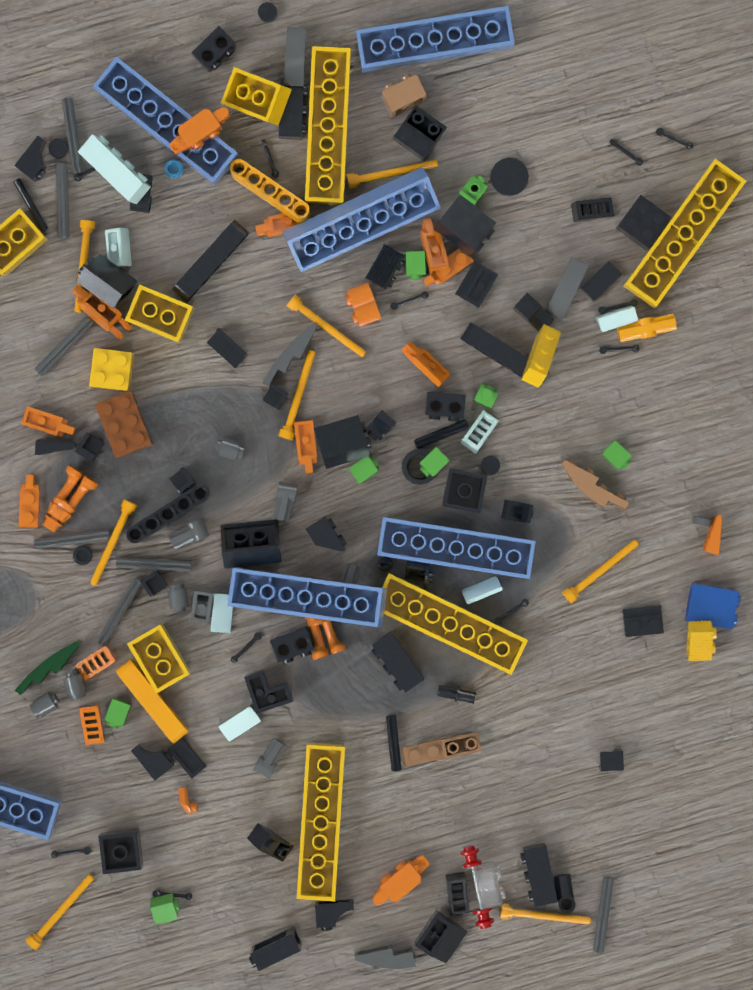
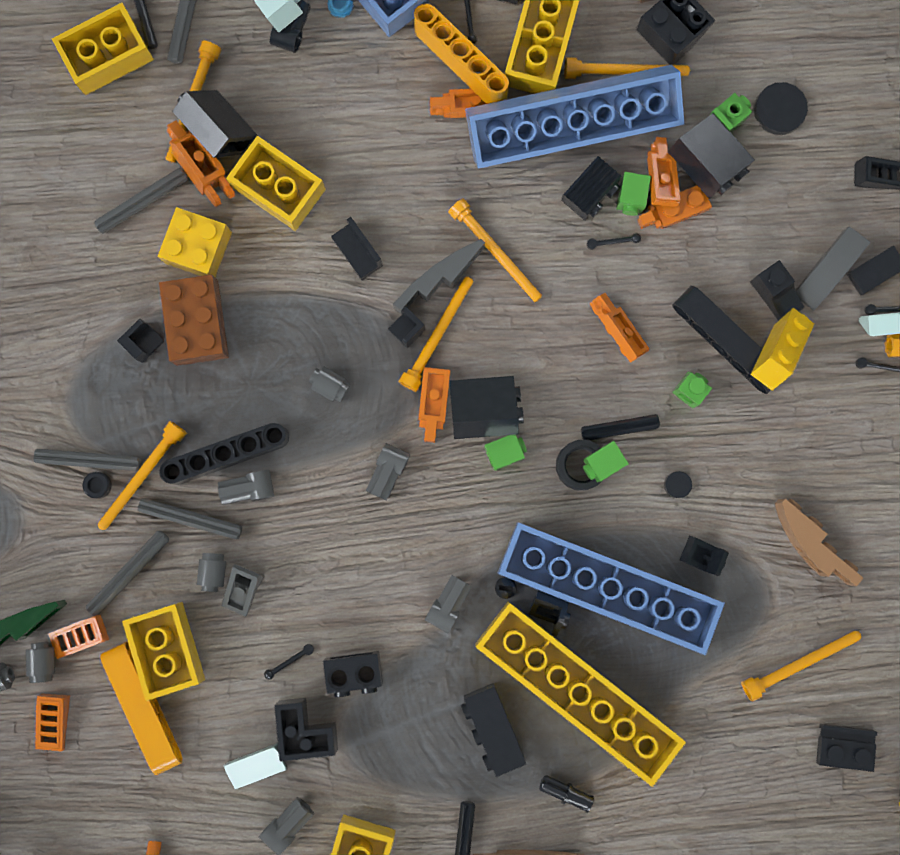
camera: 15 degrees right, 5 degrees down
orange hinge [18,474,41,528] -> none
orange hinge [21,406,77,437] -> none
black slope [35,440,77,455] -> none
orange piece [42,465,99,533] -> none
light aqua slope [105,228,132,267] -> none
bright green brick [105,697,132,728] -> none
black arch [131,744,175,781] -> none
black panel [140,570,168,597] -> none
black tile [168,737,207,779] -> none
black panel [169,467,196,494] -> none
black beam [172,220,249,302] -> none
light aqua slope [211,593,233,633] -> none
black slope [221,519,282,569] -> none
medium blue brick [227,568,387,627] -> none
black slope [305,516,347,551] -> none
orange piece [305,617,347,661] -> none
orange brick [345,283,382,328] -> none
black arch [367,410,396,441] -> none
black brick [425,392,466,422] -> none
black brick [442,468,487,513] -> none
black plate [455,261,498,308] -> none
light aqua slope [461,410,499,454] -> none
light aqua slope [462,576,502,604] -> none
black hinge [494,599,529,625] -> none
bright green brick [601,440,632,470] -> none

